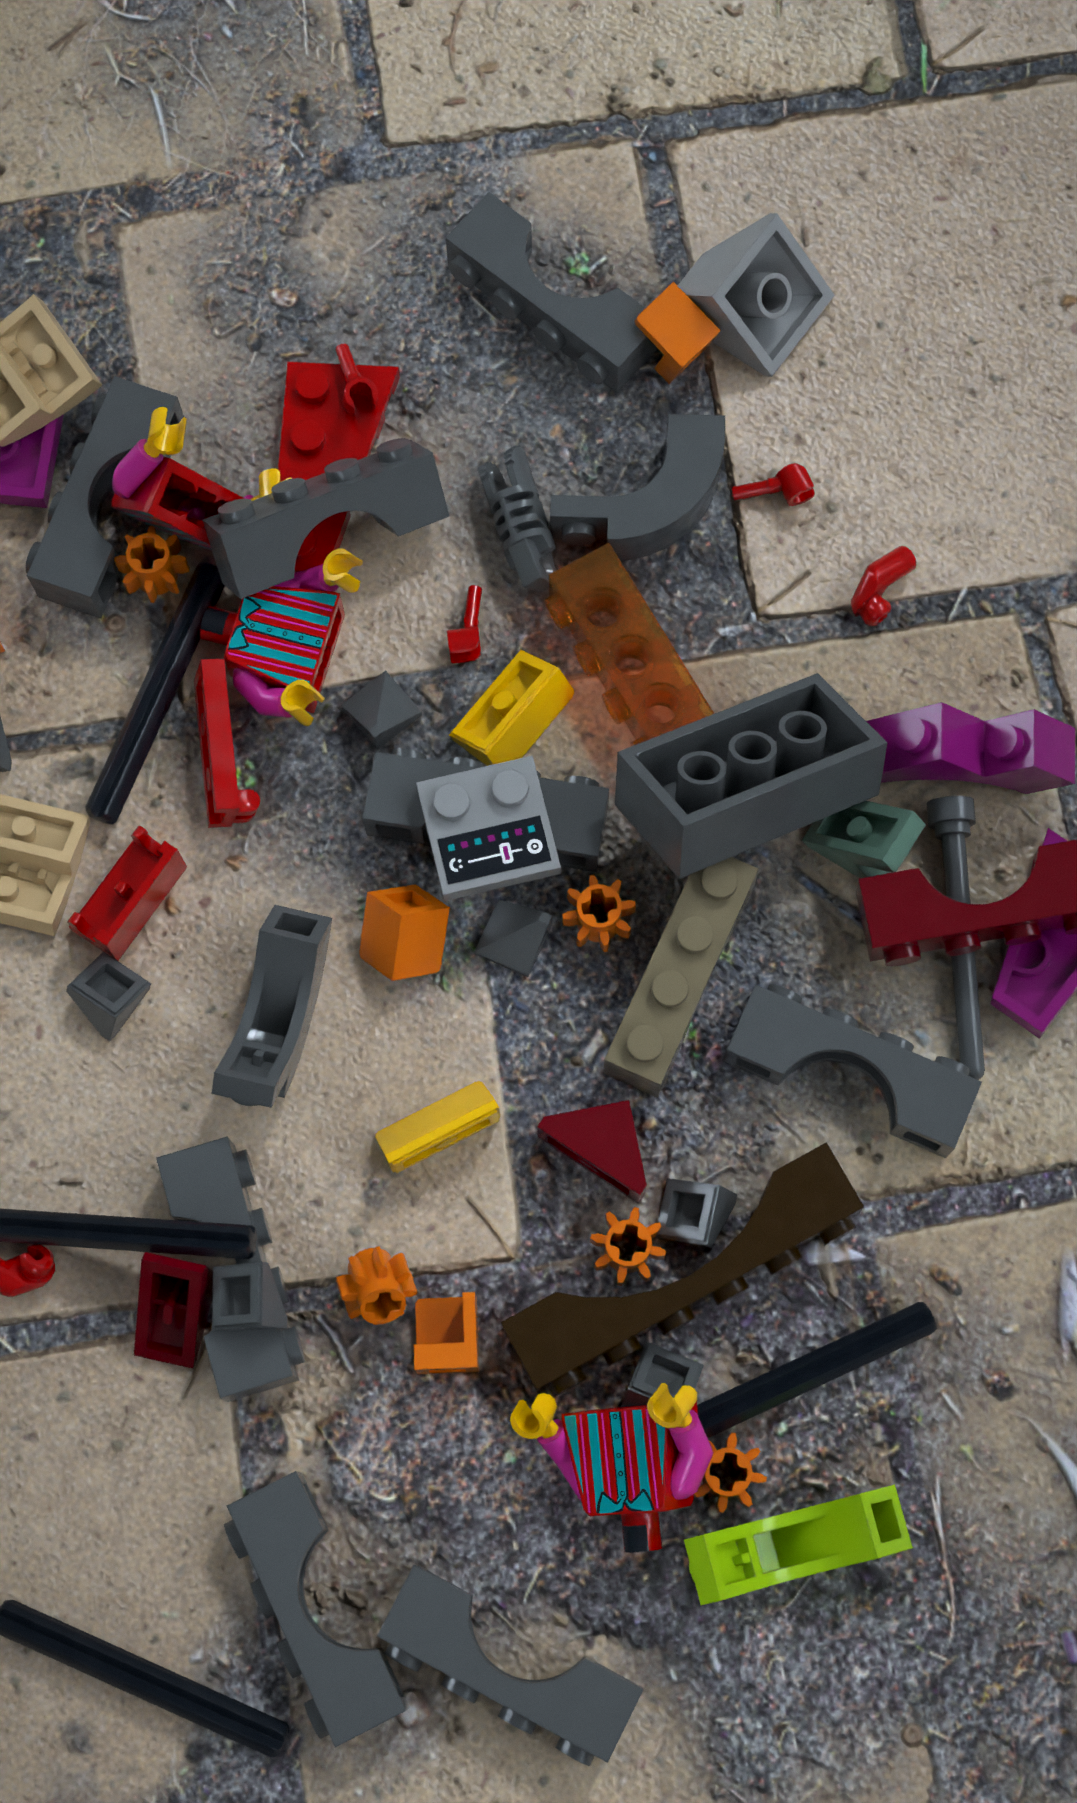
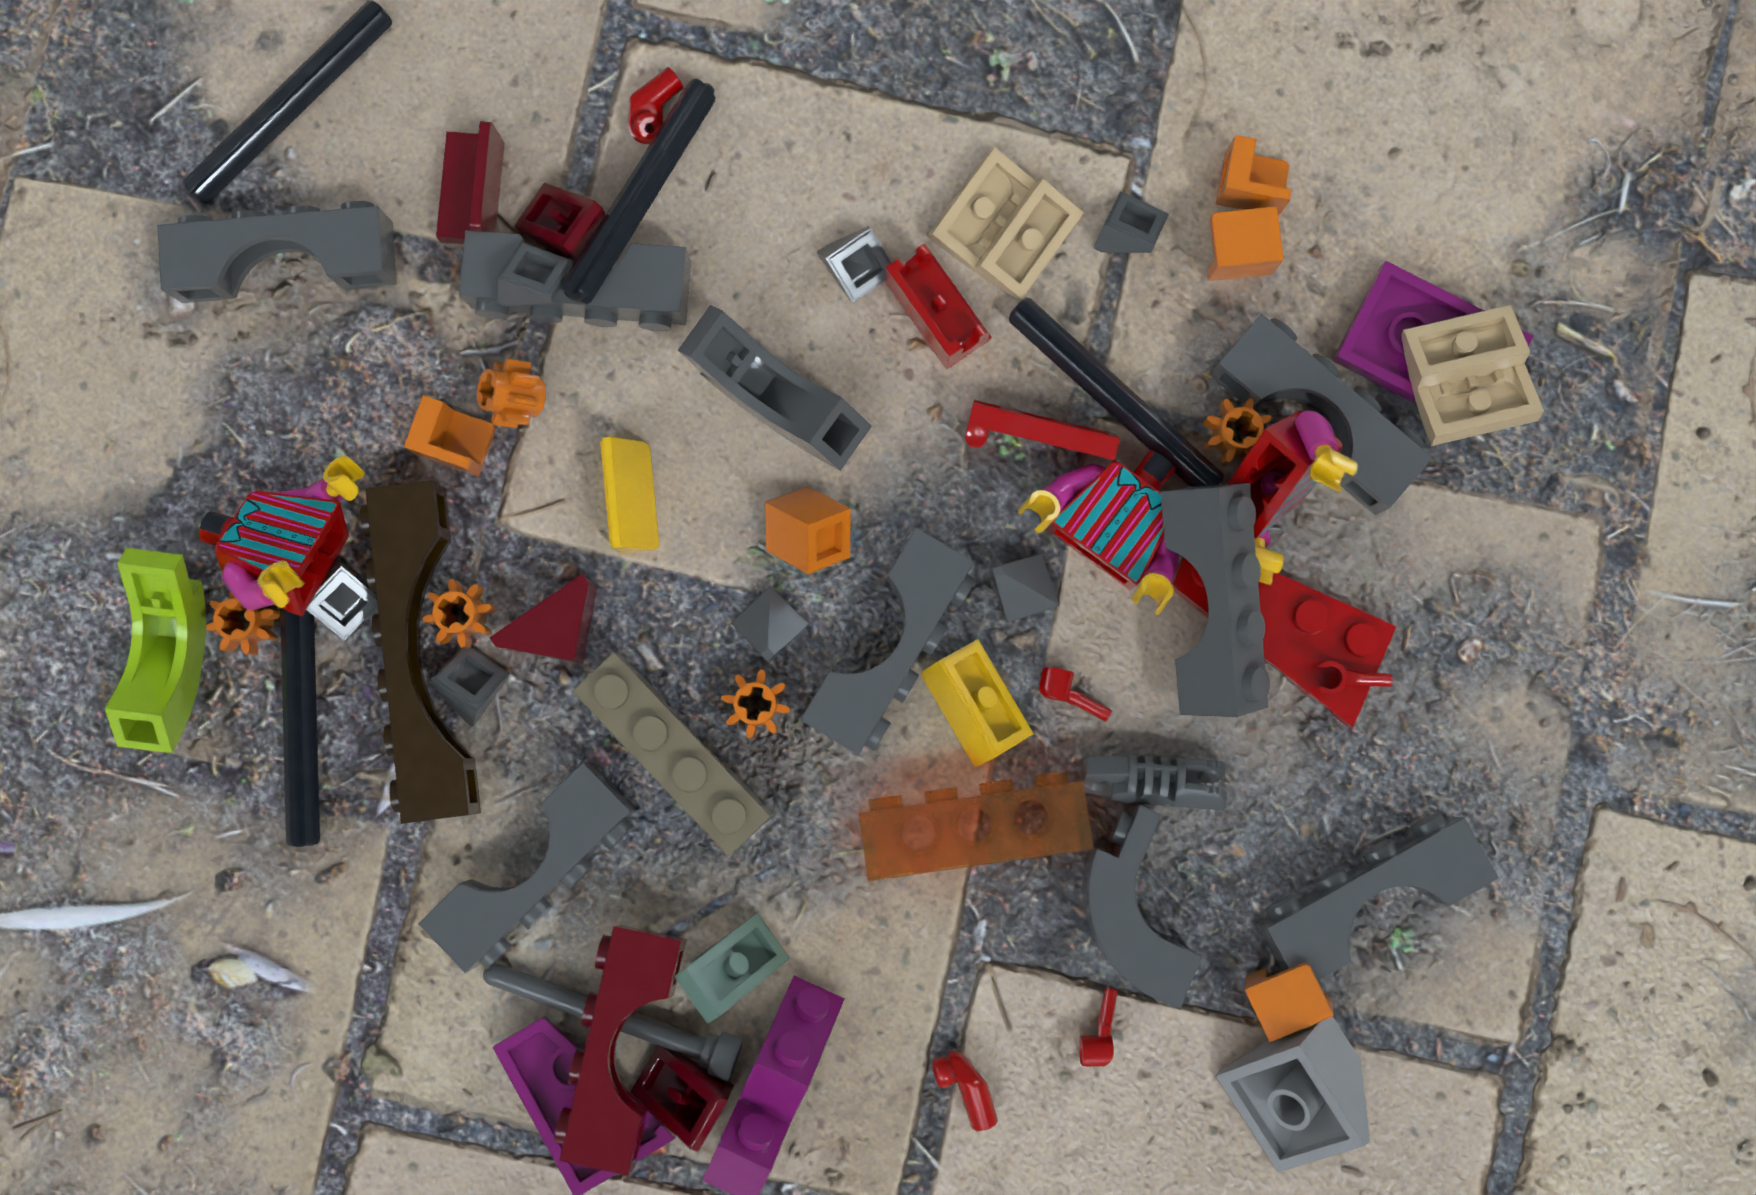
camera: 110 degrees right, 10 degrees up
dark grey arch [377,1565,643,1766] -> none
light grey plate [416,755,561,901] -> none
dark grey brick [615,673,887,879] -> none
none -> dark red panel [436,121,505,245]
none -> dark red slope [631,1045,734,1152]

